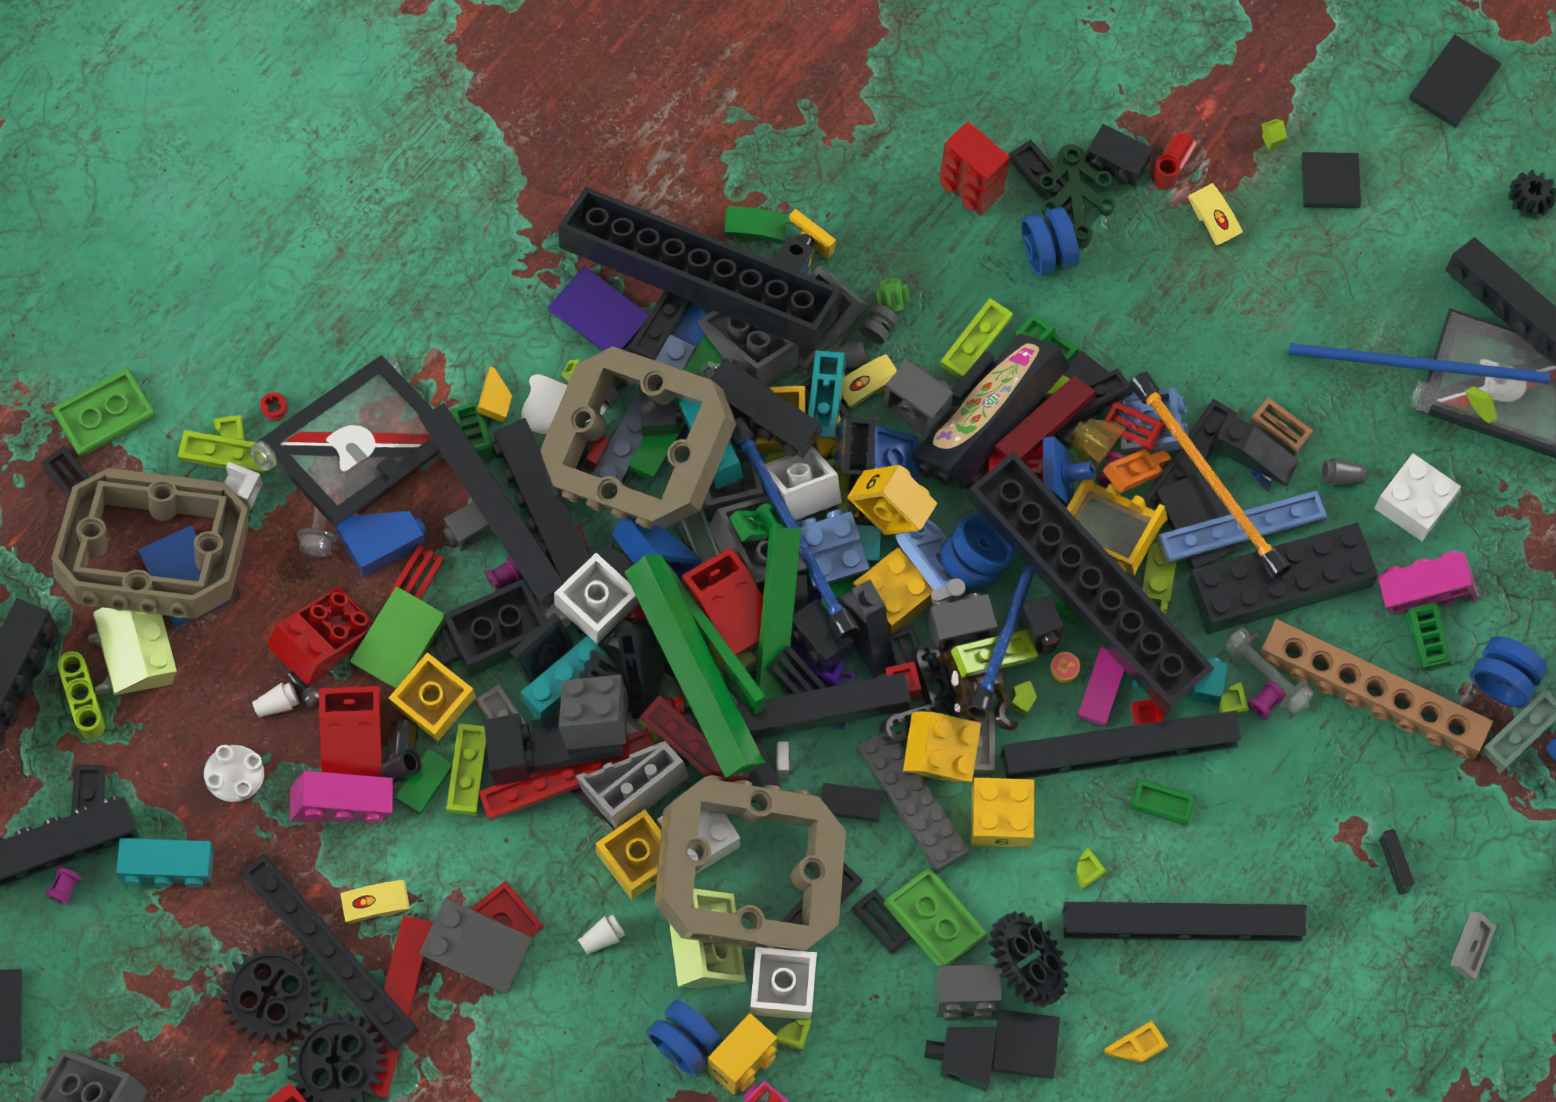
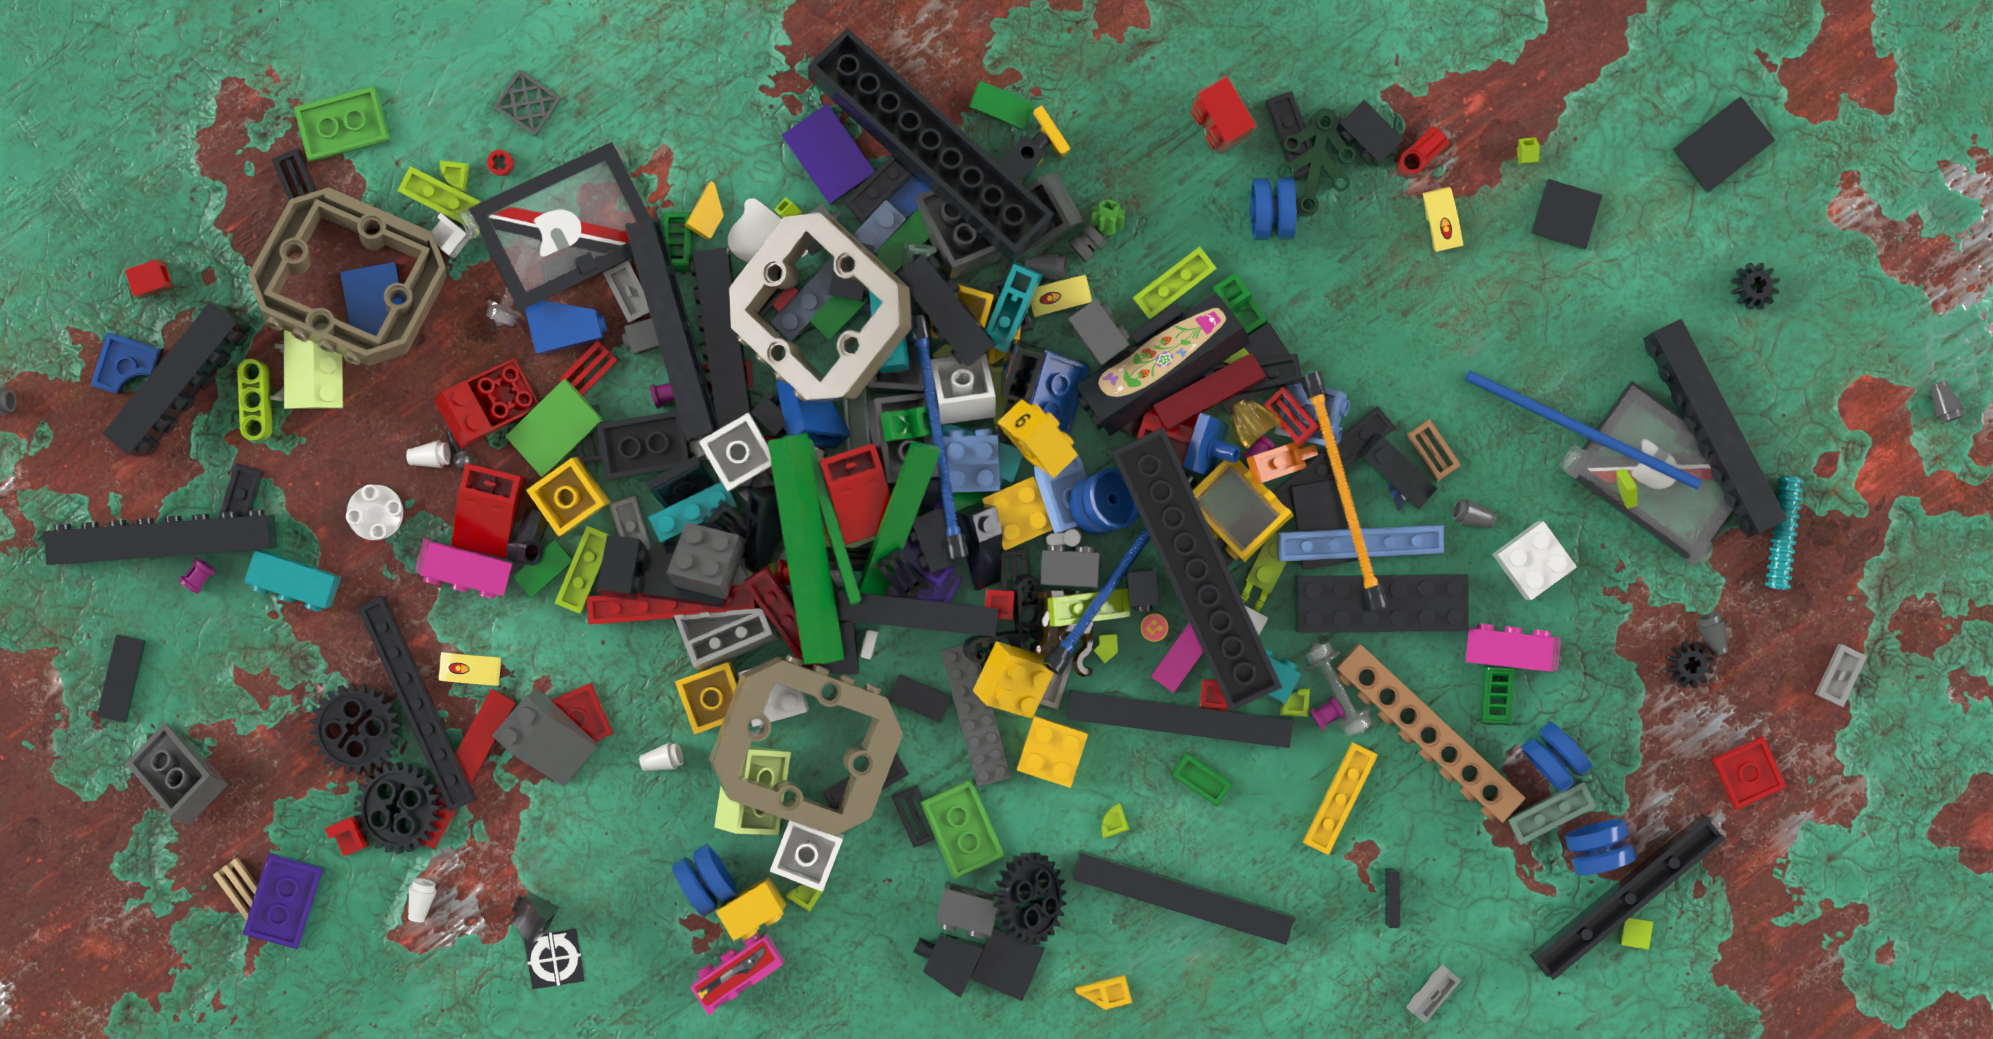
camera: 25 degrees right, 20 degrees up
none -> dark grey window [493,70,562,136]
none -> light grey plate [603,260,650,323]
none -> yellow tile [1303,742,1378,855]

